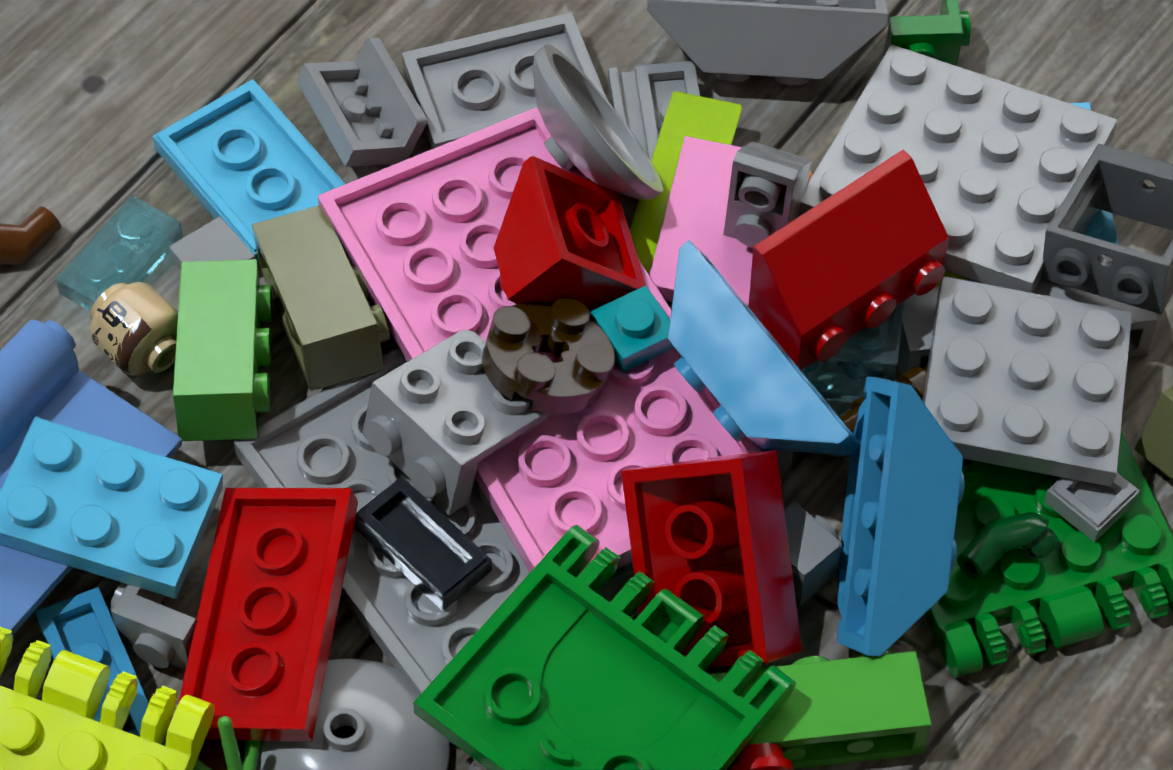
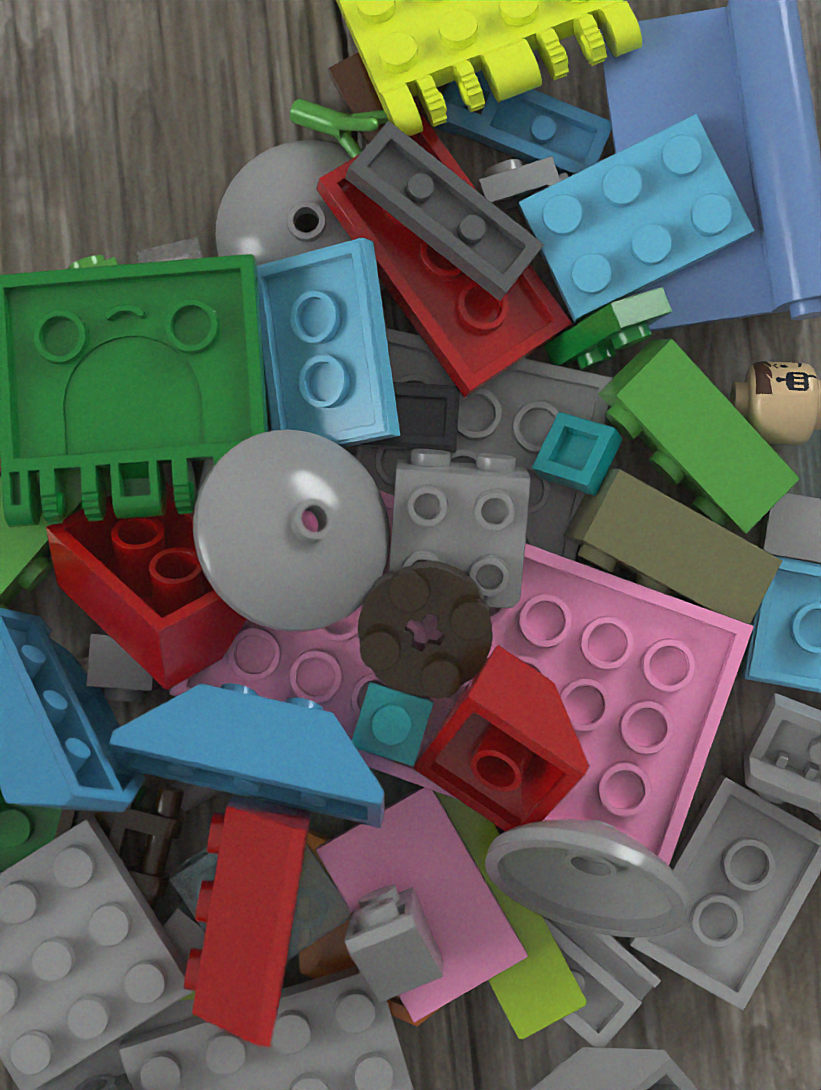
camera: 135 degrees right, 30 degrees up
none -> light grey dish [193,430,390,632]
none -> medium azure tile [257,237,400,447]
none -> dark grey plate [345,121,544,301]
none -> teal plate [532,412,623,496]
none -> green plate [544,287,673,370]

